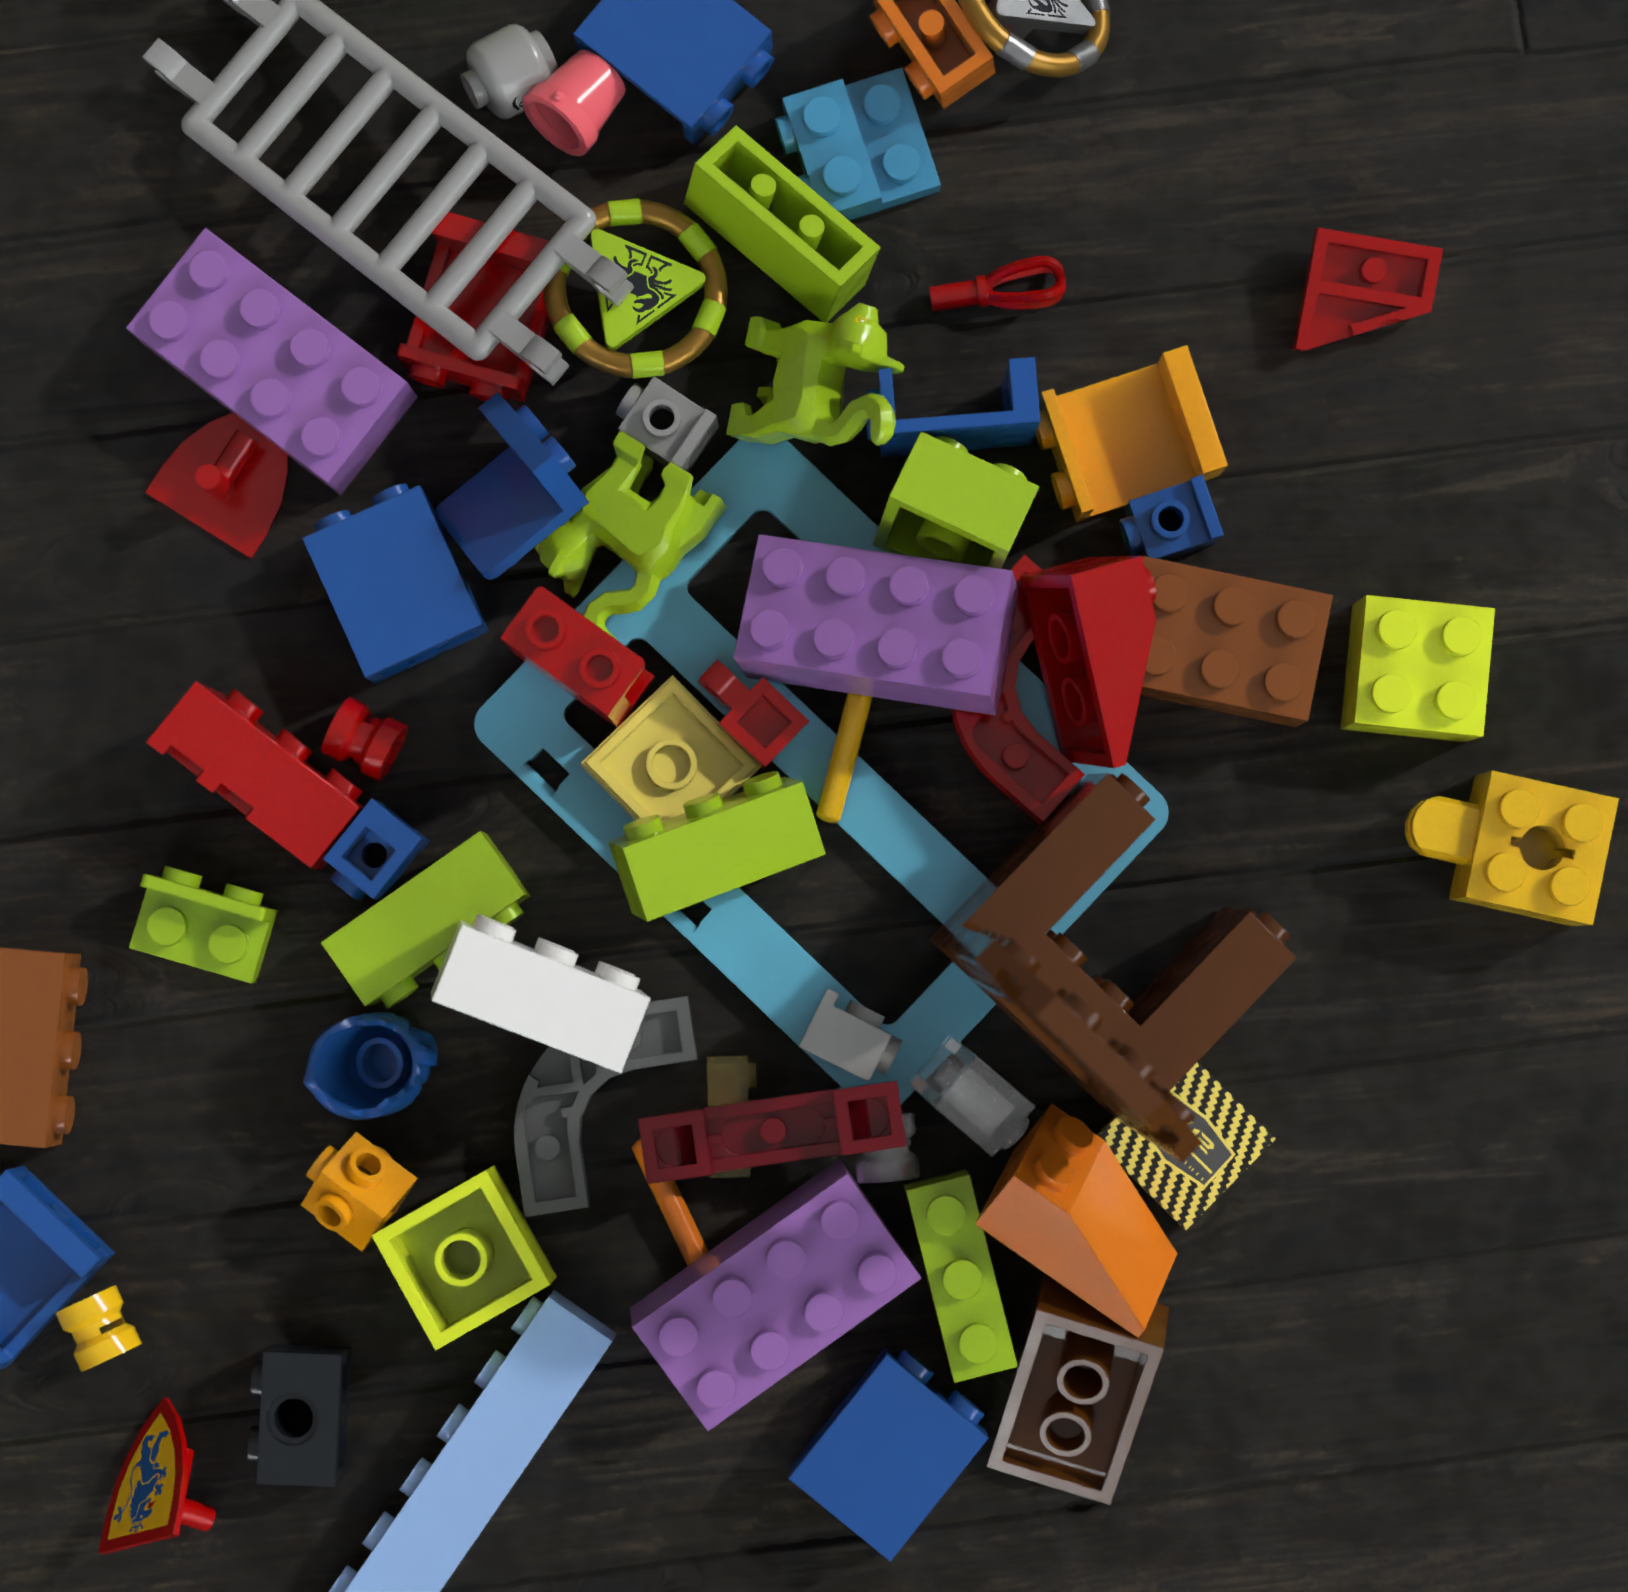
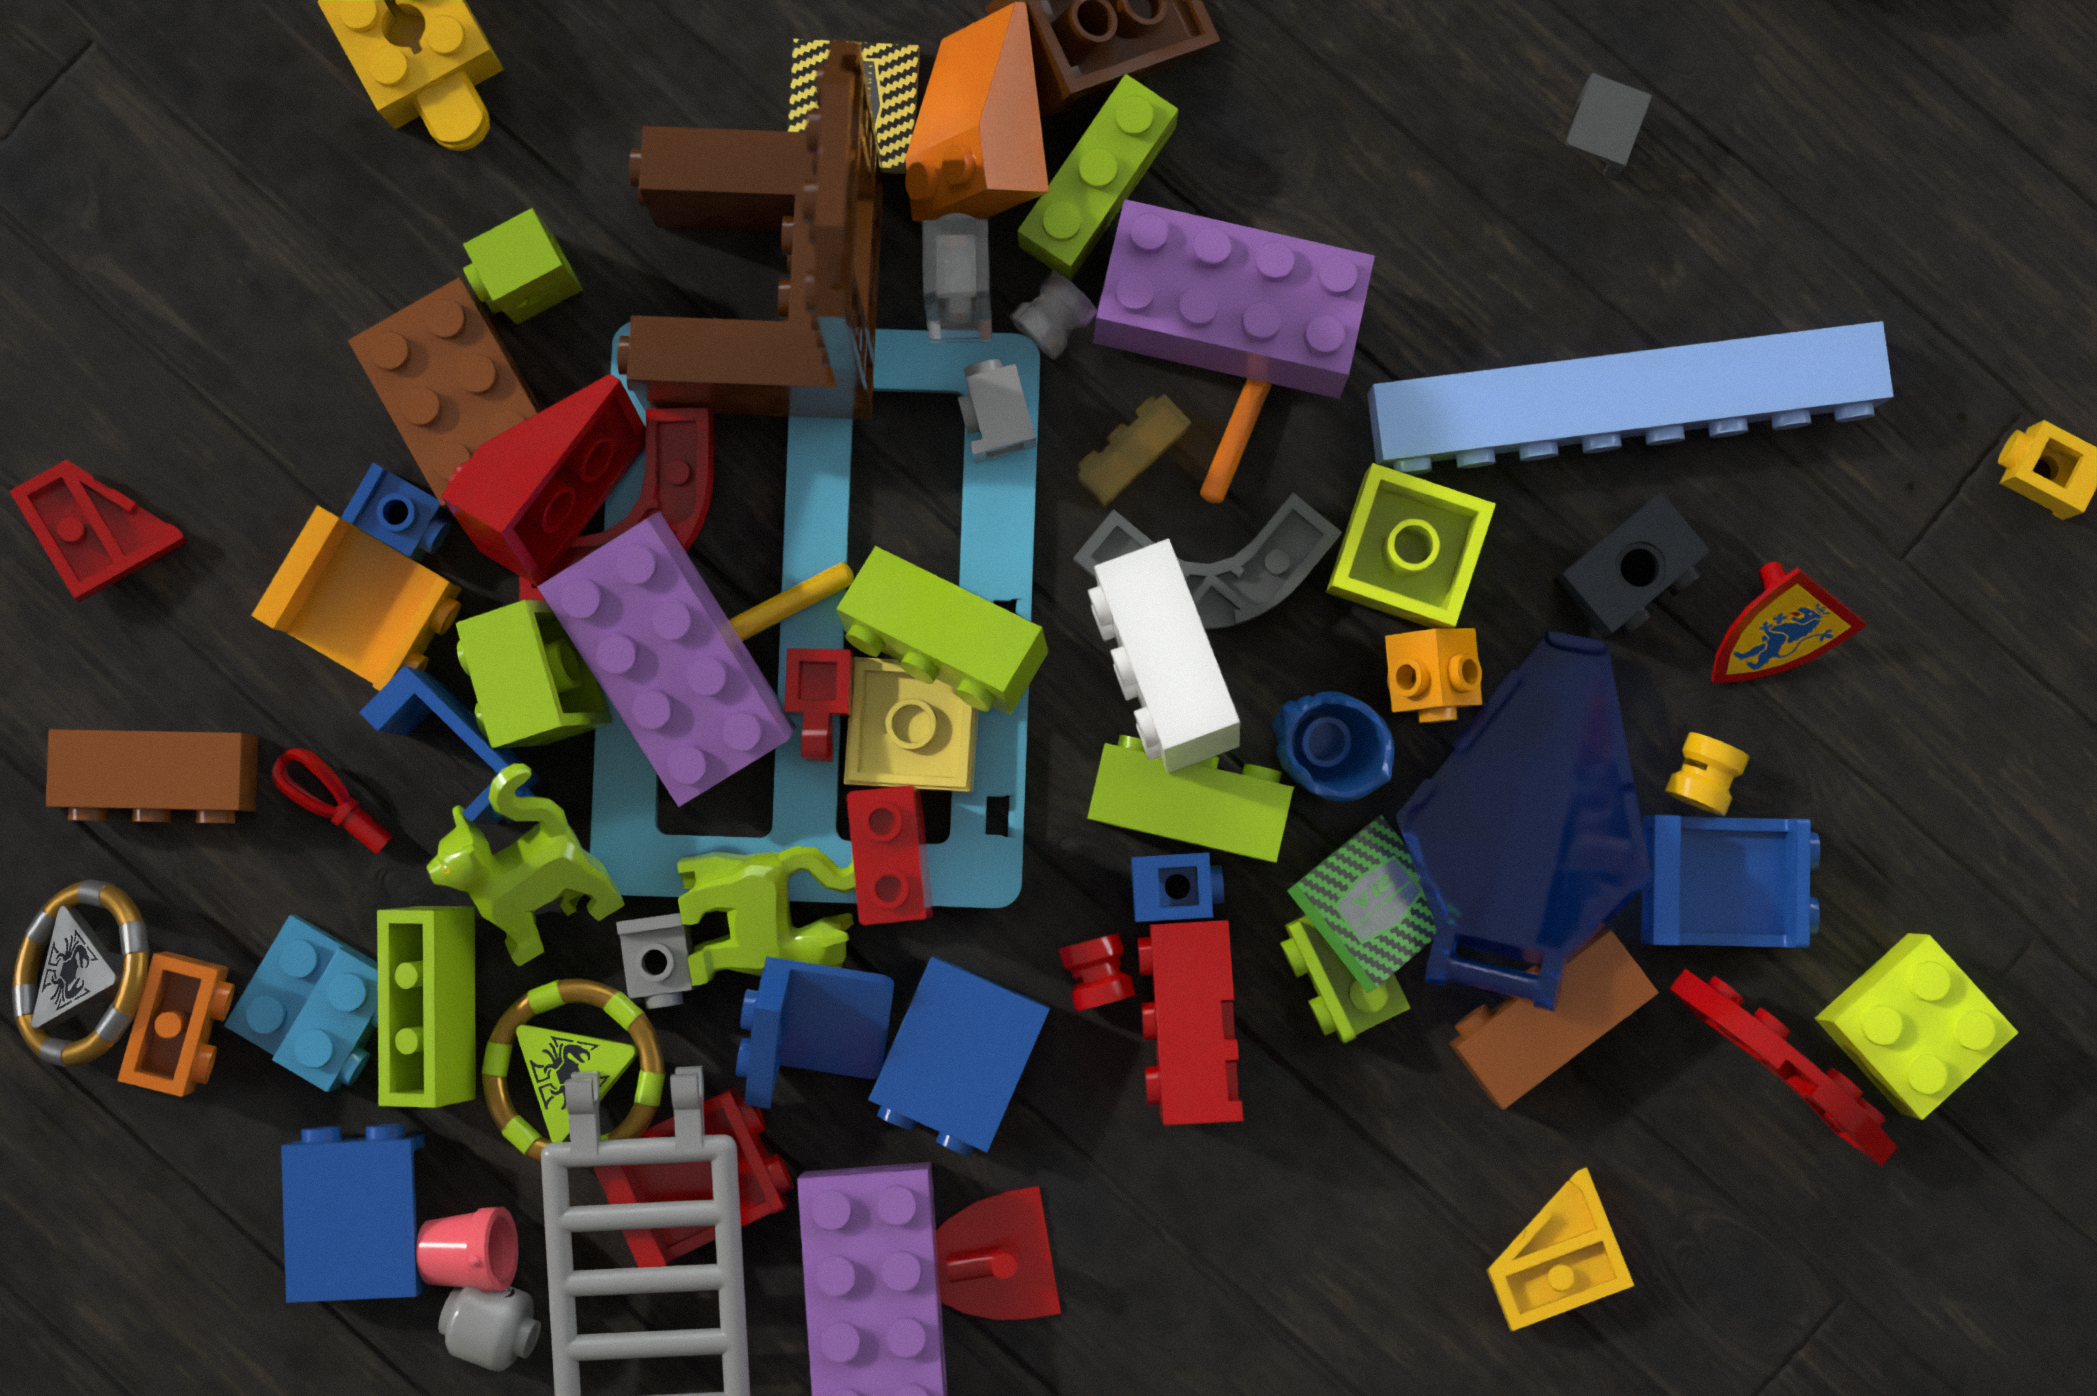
camera: 125 degrees left, 0 degrees up
dark red slope [638,1081,907,1184] -> none
blue brick [788,1347,989,1562] -> none
neon yellow brick [1341,595,1495,742] -> none
none -> dark orange brick [46,729,259,824]
none -> lime brick [463,208,583,325]
none -> tile [1287,815,1461,993]
none -> clear blue windscreen [1396,631,1652,1012]

